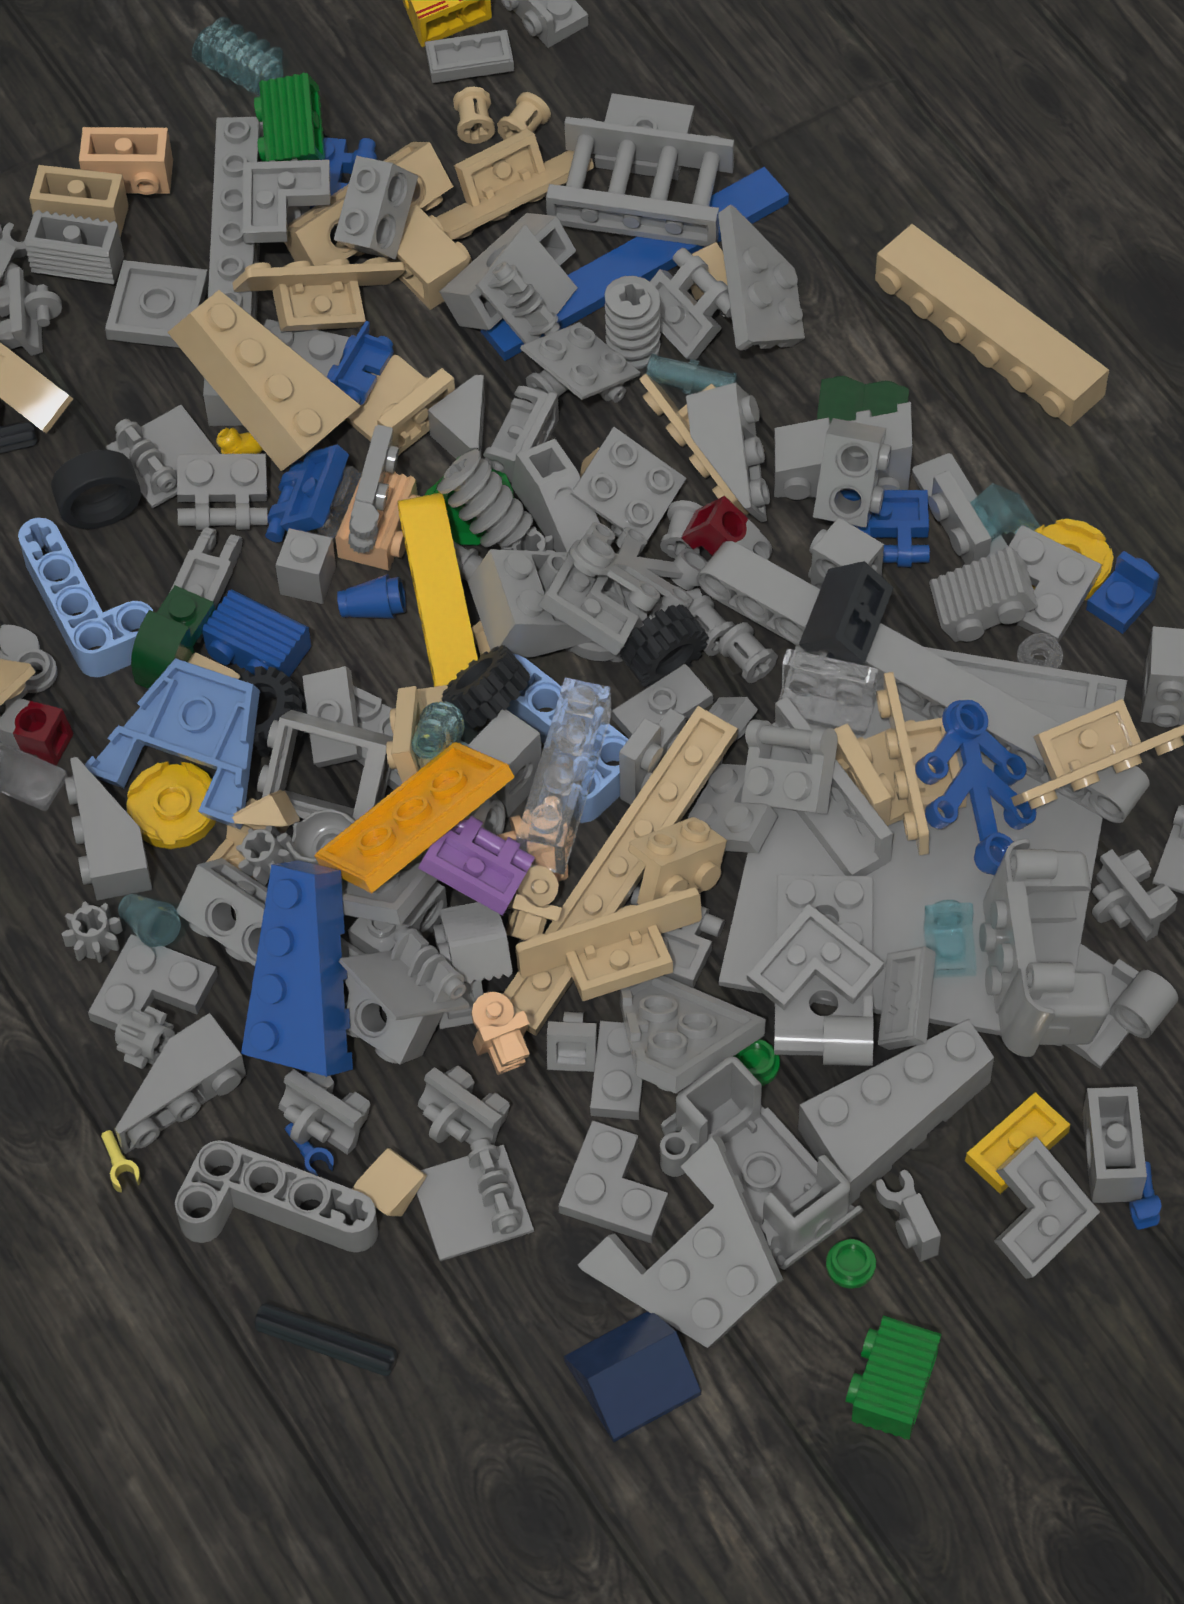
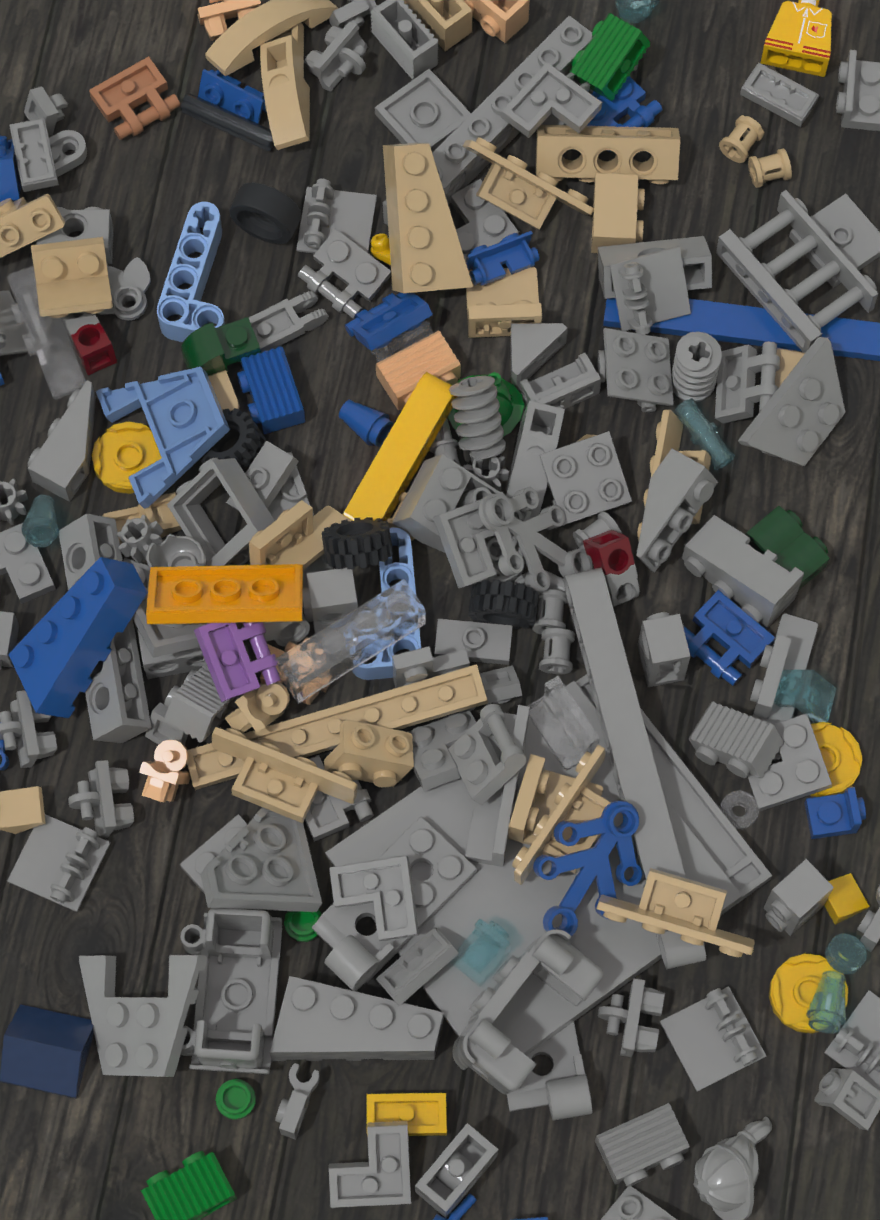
camera: 40 degrees right, 10 degrees up
tan slope [232,790,300,826] -> none
light grey brick [275,528,336,604] -> none
light grey brick [334,156,418,260] -> none
light grey hinge [339,926,470,1021] -> none
light grey hinge [348,425,399,554] -> none
clear light blue cone [411,702,464,759] -> none
tan bracket [436,129,594,240] -> none
light grey tile [547,1012,597,1072] -> none
light grey plate [559,1120,668,1244] -> none
black hinge [799,561,894,666] -> none
light grey brick [813,418,891,528] -> none

